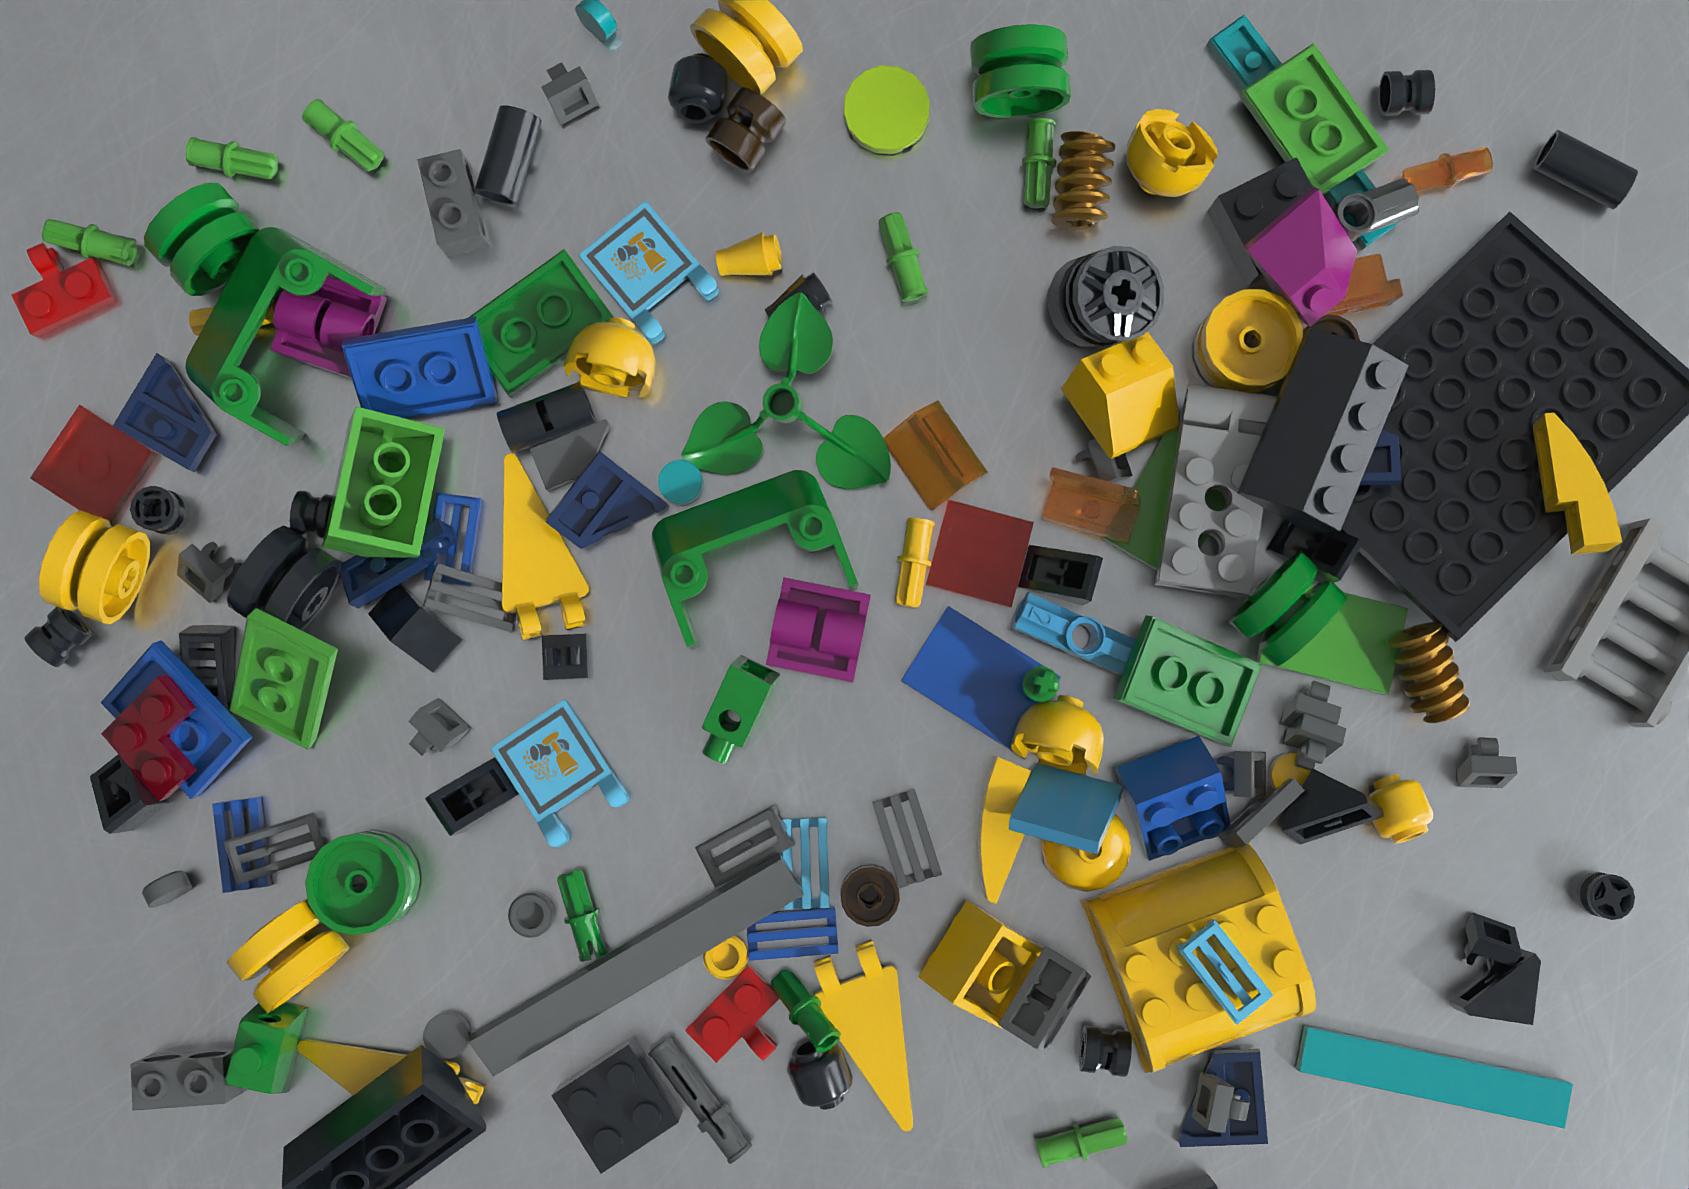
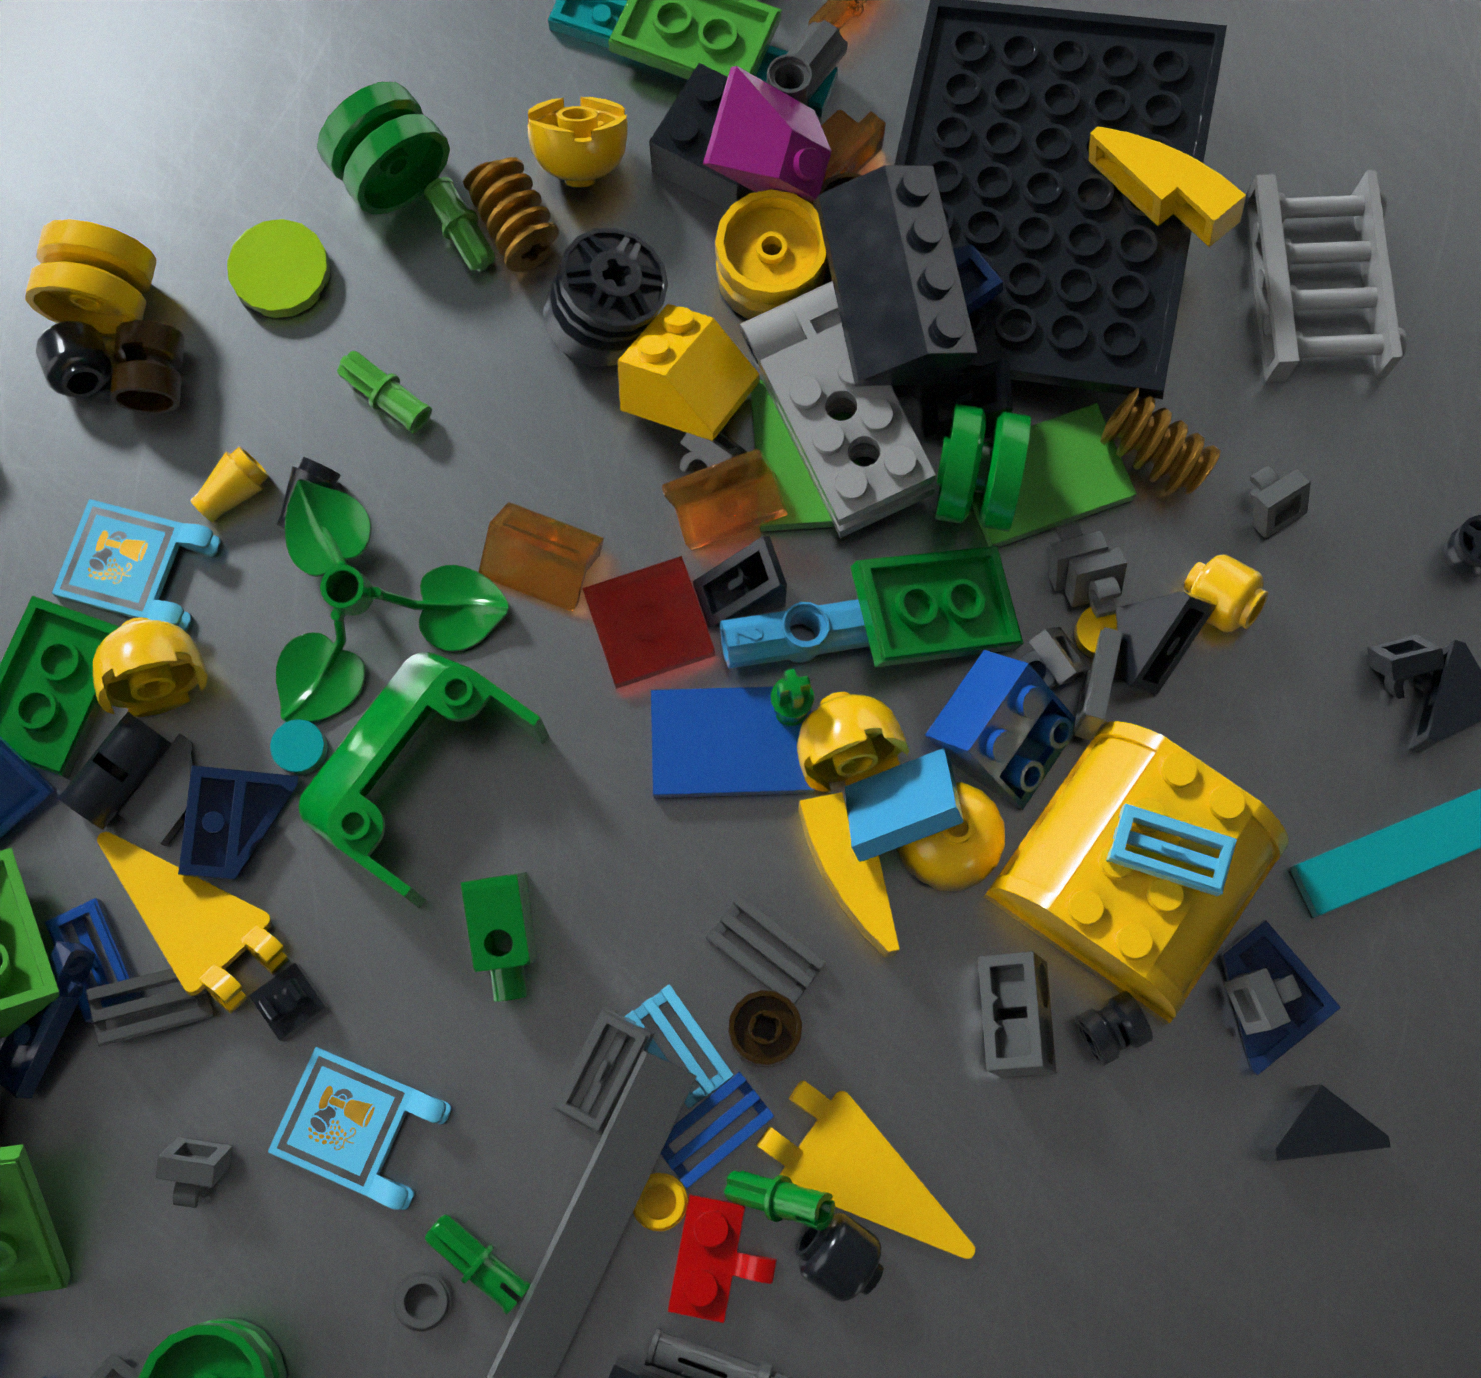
camera: 30 degrees left, 10 degrees down
black slope [368,583,464,673] -> none
black slope [425,757,519,836] -> none
magenta plate [766,577,871,682] -> none
yellow axle [895,517,935,607] -> none
yellow slope [918,901,1043,1029] -> none
bright green axle [1035,1118,1127,1168] -> none

